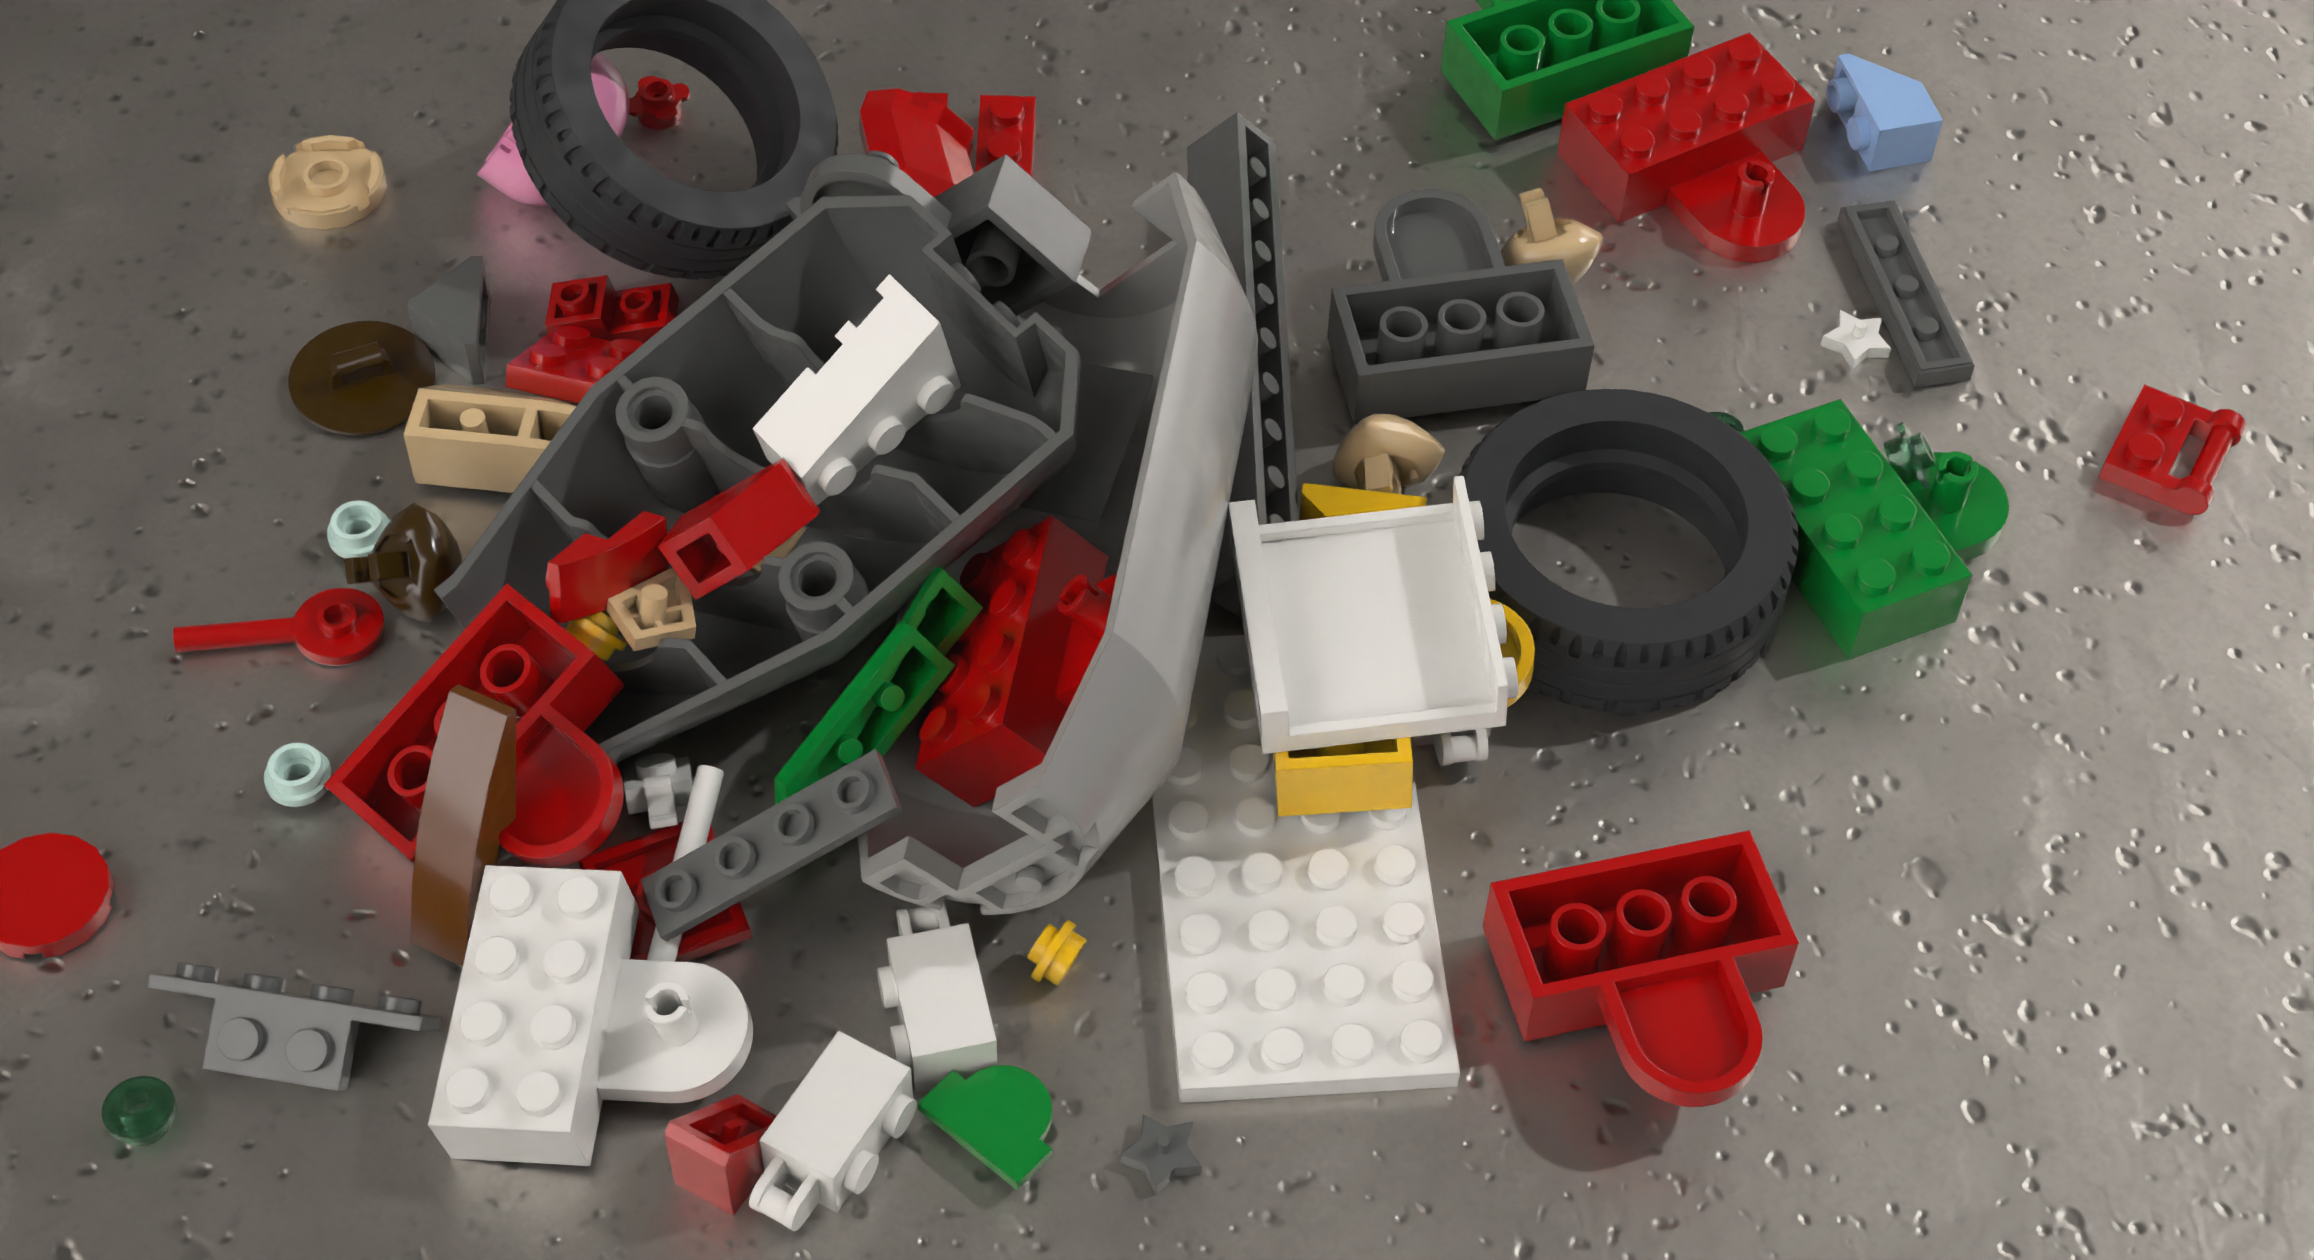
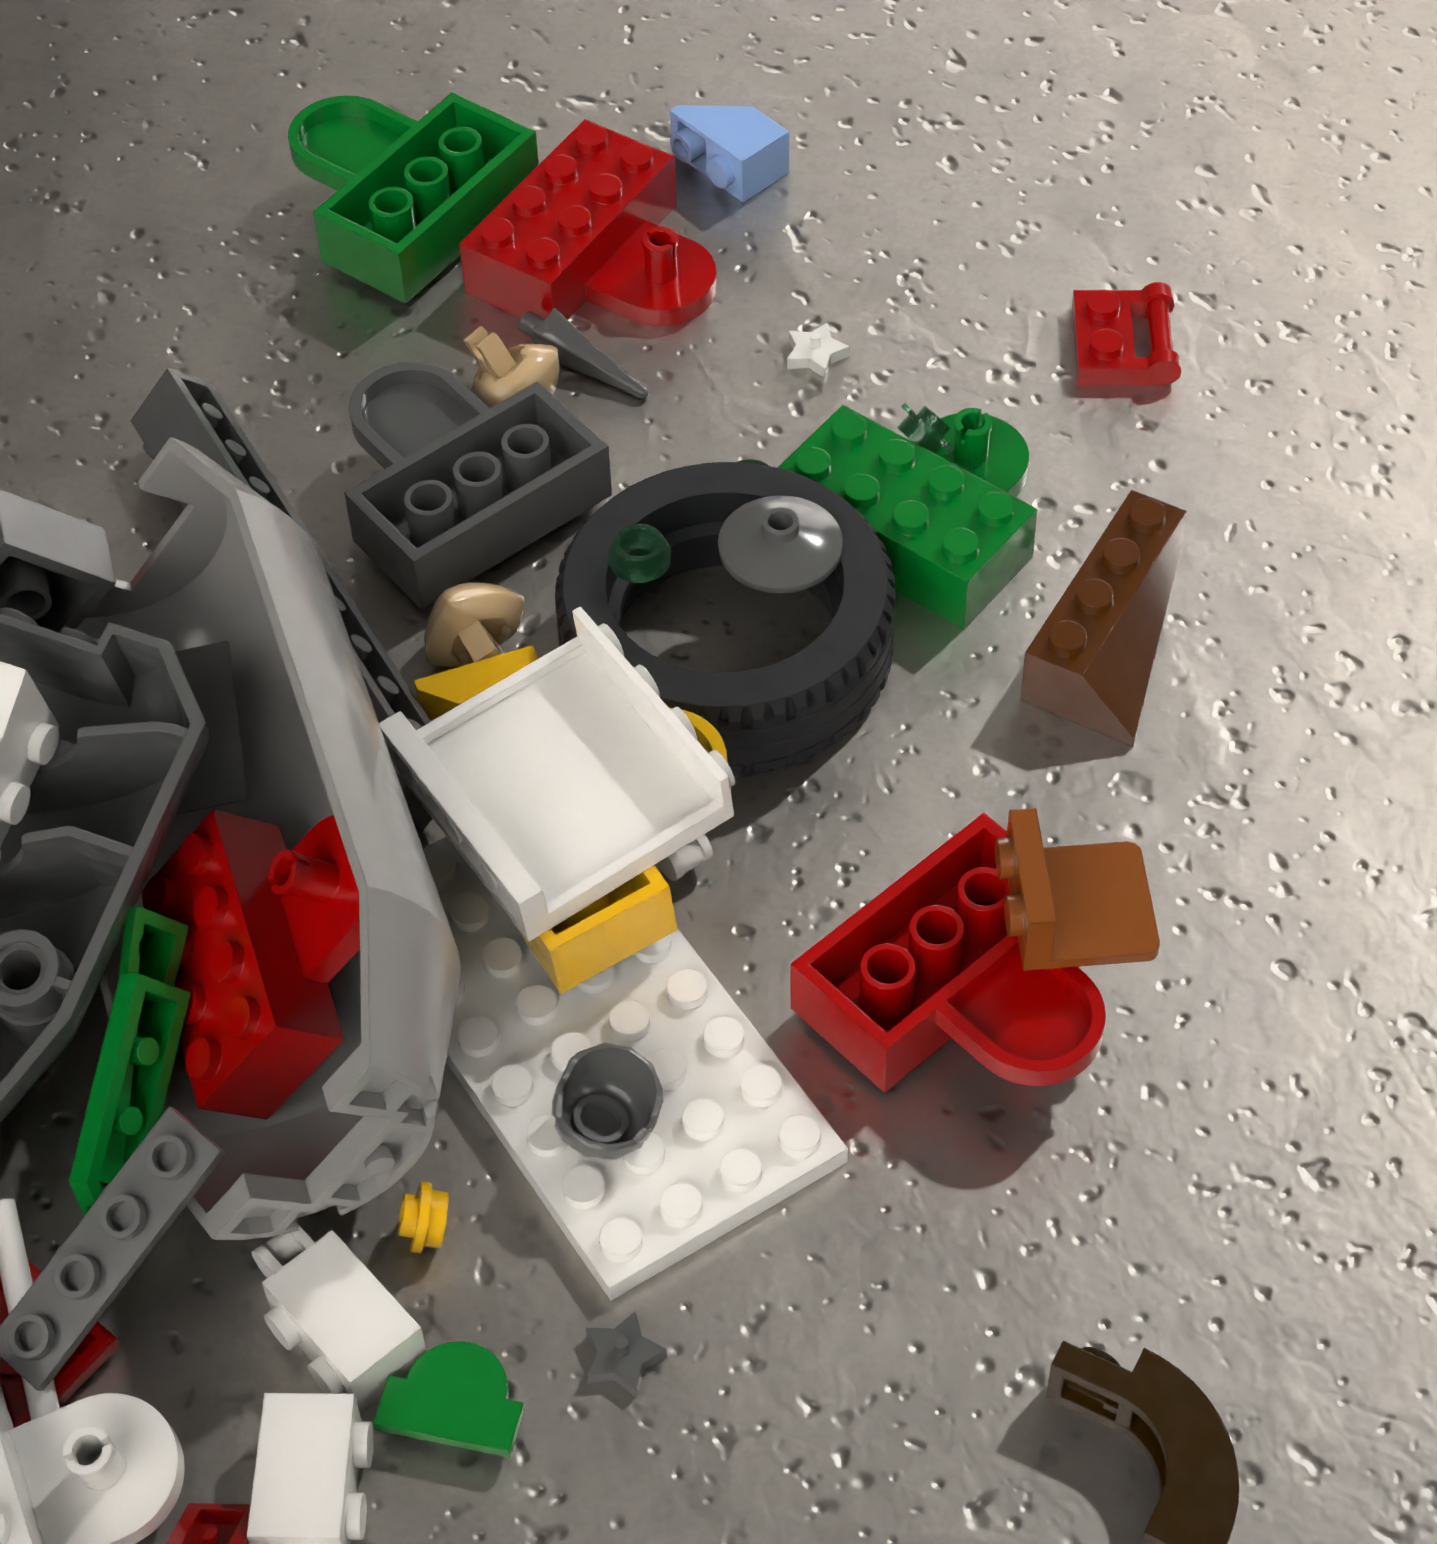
camera: 25 degrees left, 0 degrees up
dark grey tile [1837,200,1975,388] -> none
none -> dark grey piece [518,308,649,399]
none -> dark grey hair [551,1043,663,1160]
none -> clear green plate [608,524,671,583]
none -> dark grey dish [718,495,843,593]
none -> dark orange bracket [995,808,1160,971]
none -> reddish brown wedge [1020,489,1187,747]

